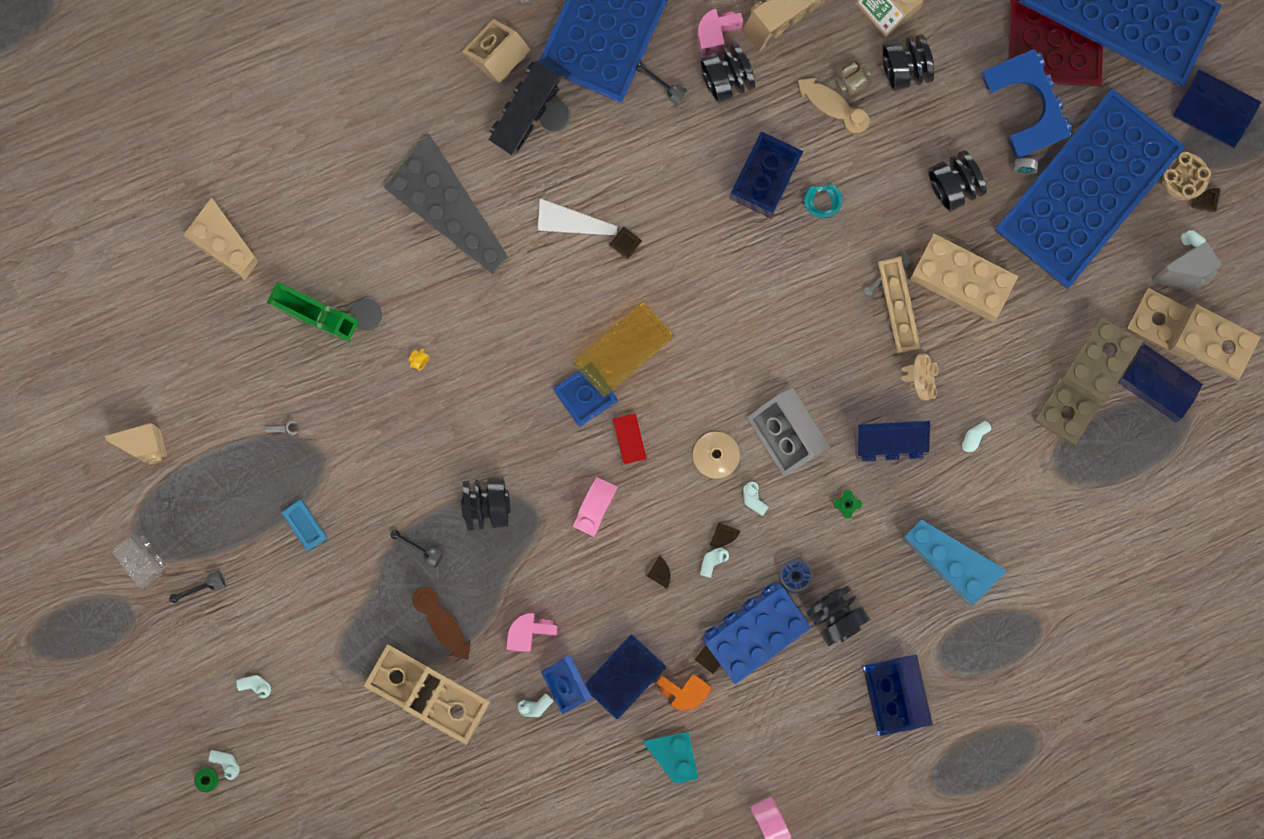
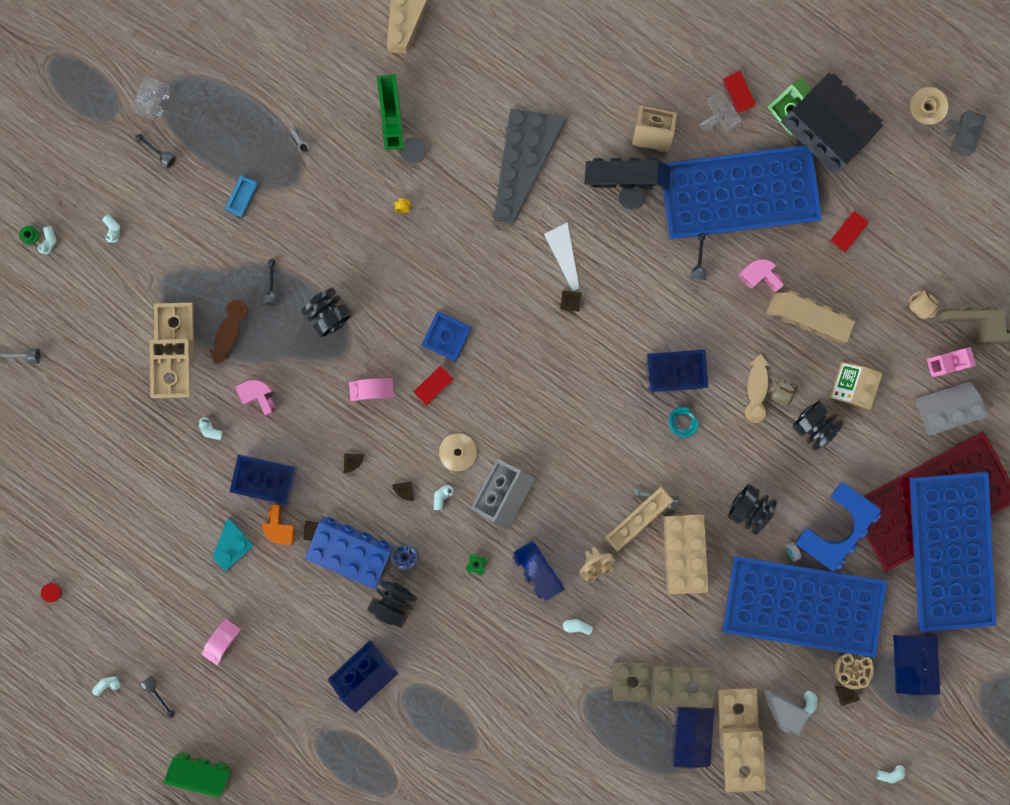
camera: 60 degrees right, 5 degrees up
tan slope [105,423,167,465] -> none
blue tile [541,655,592,715] -> none
clear yellow tile [573,302,674,398] -> none
black wheel [700,43,755,103] -> none
light aqua arm [700,548,729,578] -> none
dark azure wedge [902,520,1006,606] -> none

